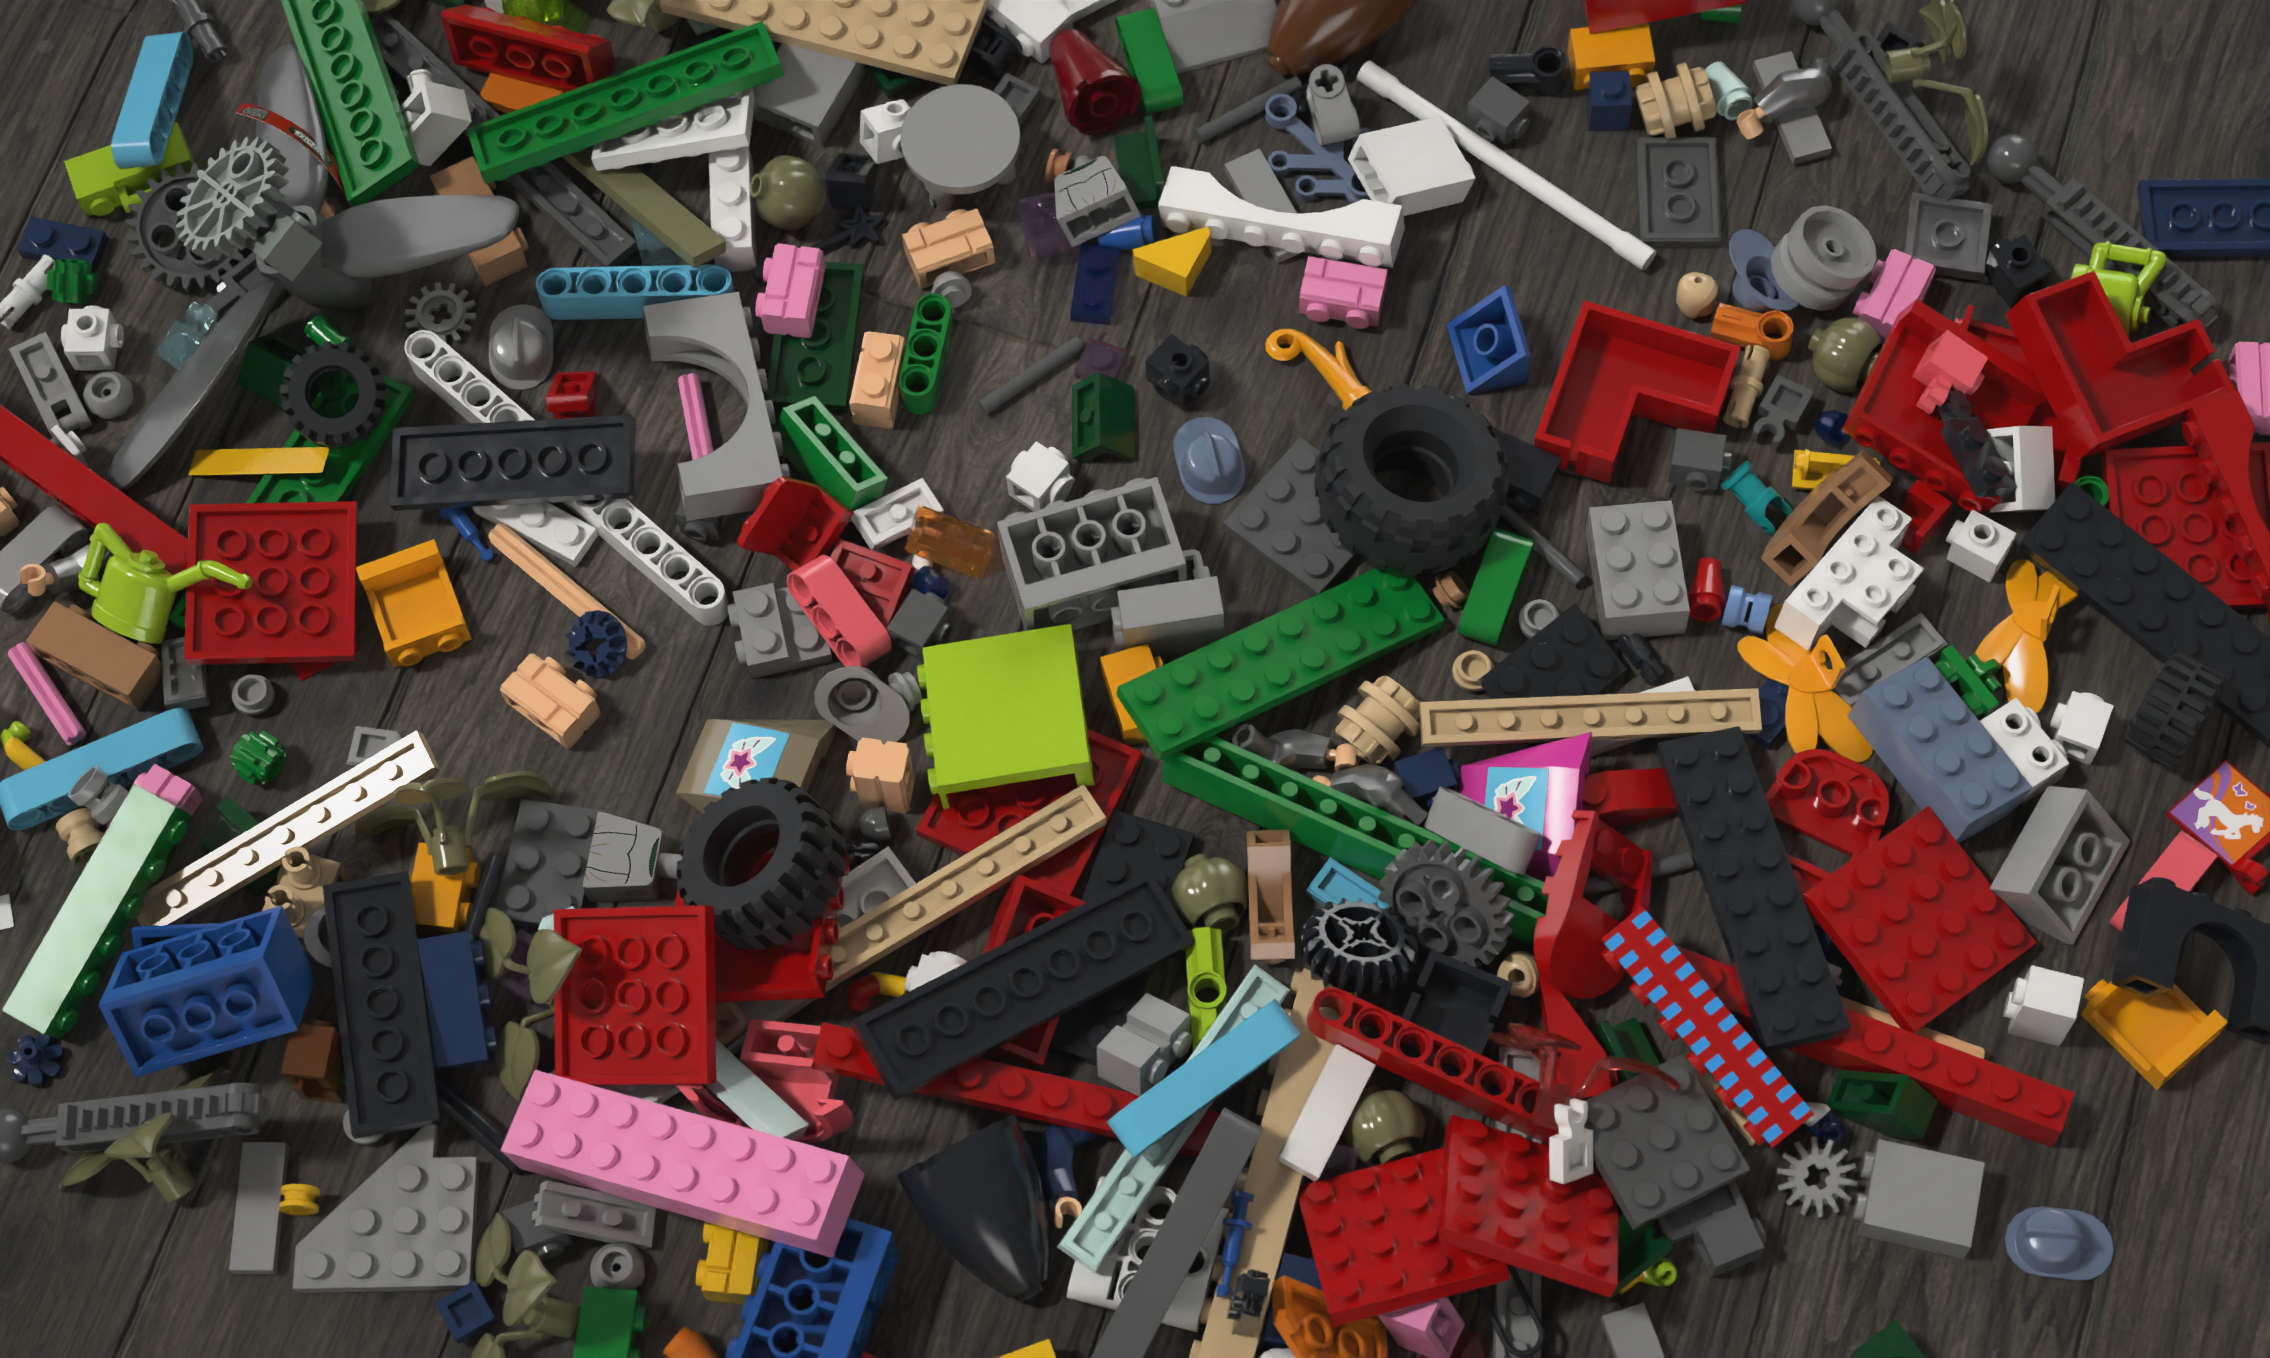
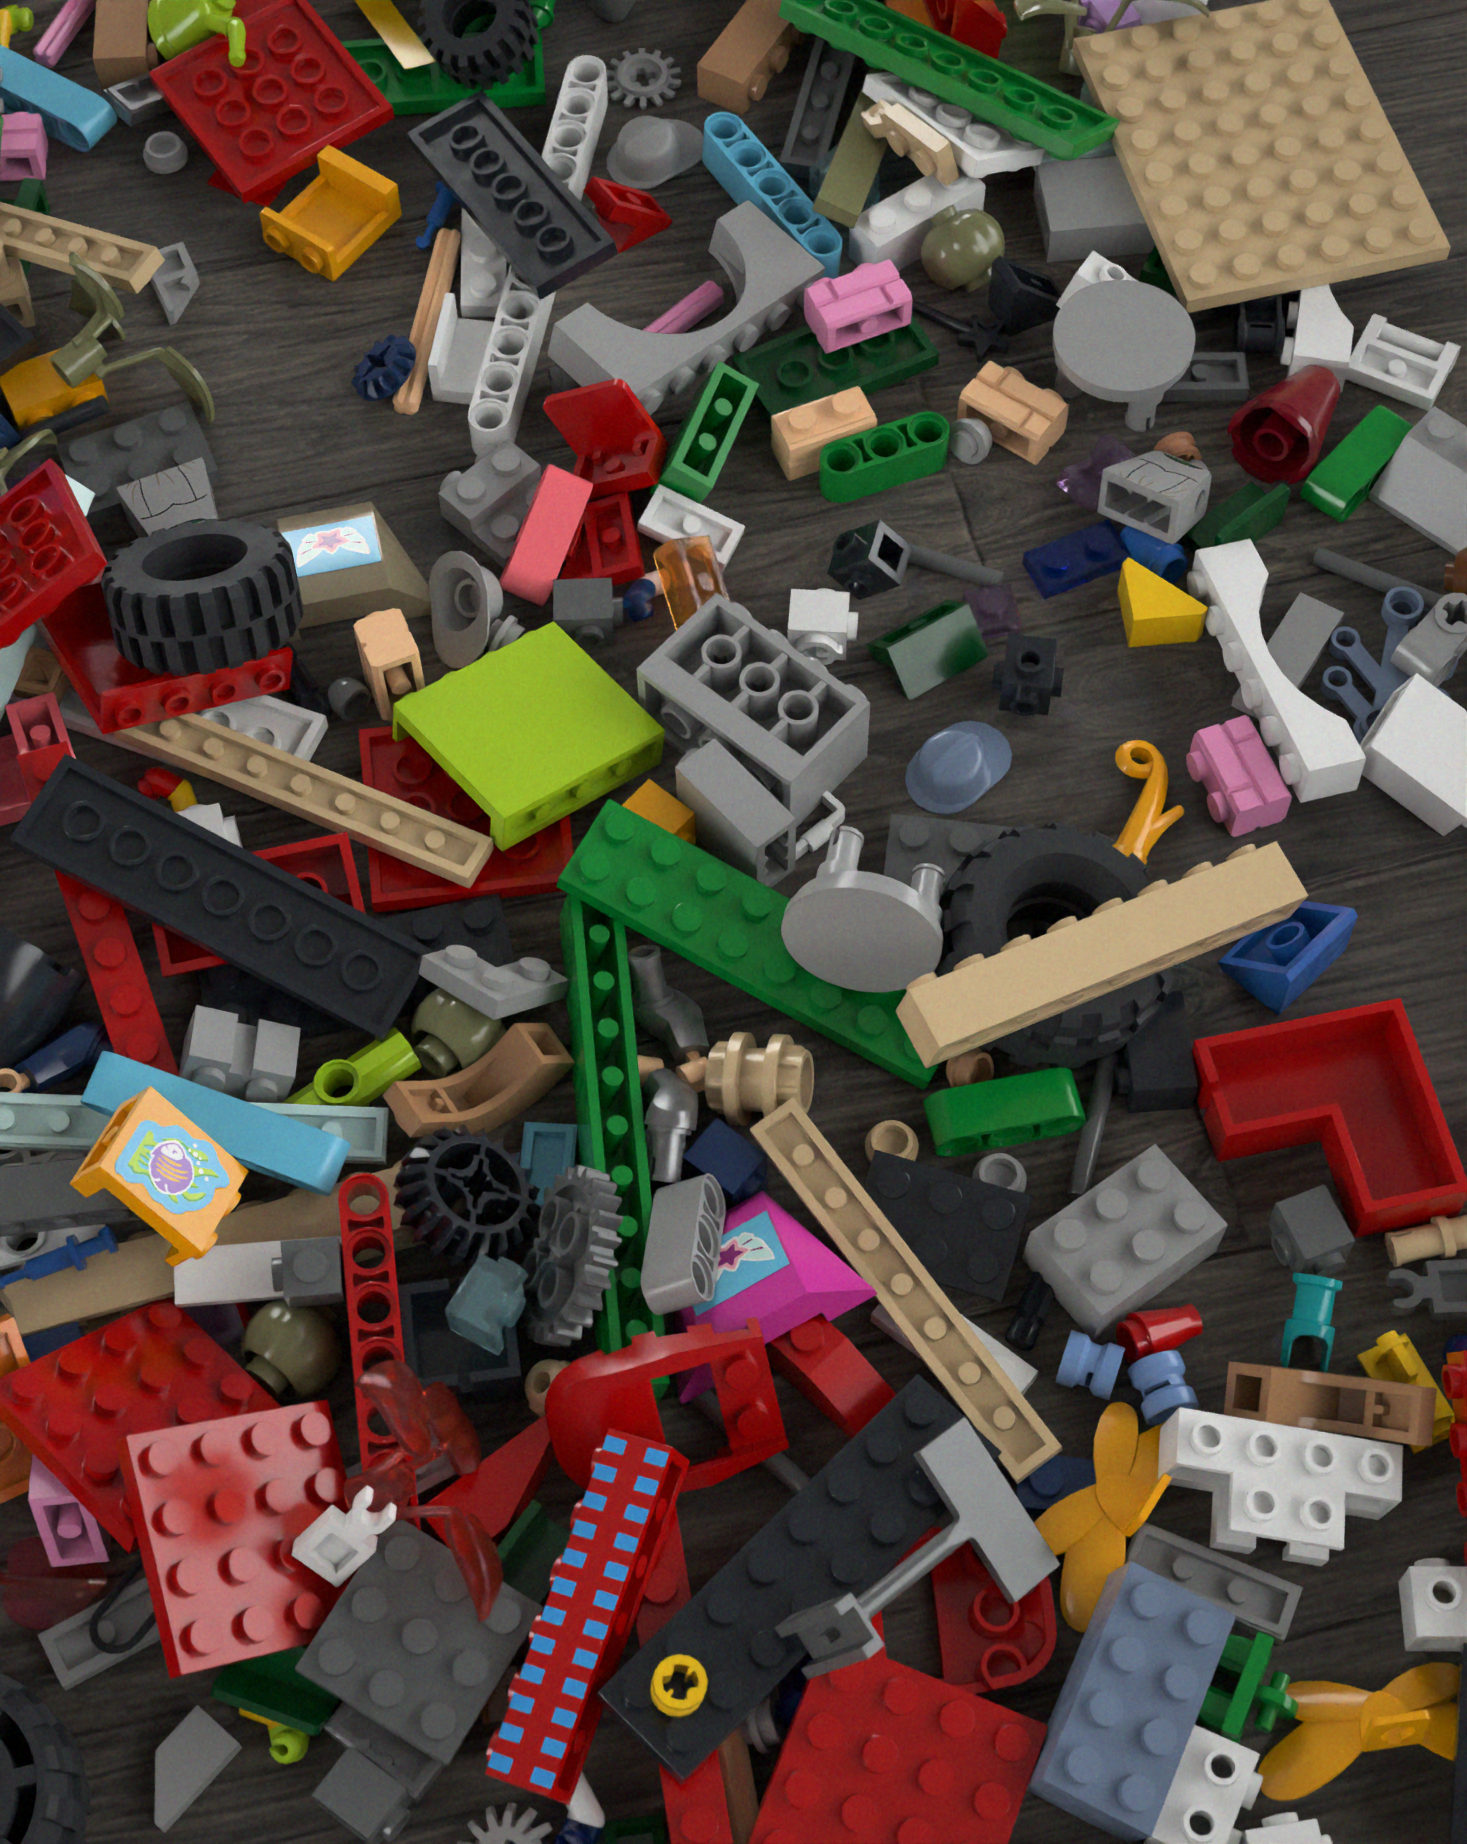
camera: 55 degrees right, 5 degrees down
green gear [230,730,287,785] -> none
light nougat brick [500,653,601,749] -> none
red panel [1899,479,1952,555] -> none
none -> panel [70,1086,249,1267]
none -> dark grey brick [271,1236,346,1308]
none -> light grey plate [419,945,569,1020]
none -> white panel [428,293,494,405]
none -> clear light blue brick [445,1254,528,1356]
none -> yellow bush [650,1654,708,1717]
none -> piece [775,1417,1060,1679]
none -> light grey piece [781,826,946,992]
none -> black brick [827,520,912,600]
none -> tan hinge [860,98,959,186]
none -> tan brick [895,841,1309,1068]
none -> medium blue wheel [1055,1330,1125,1400]

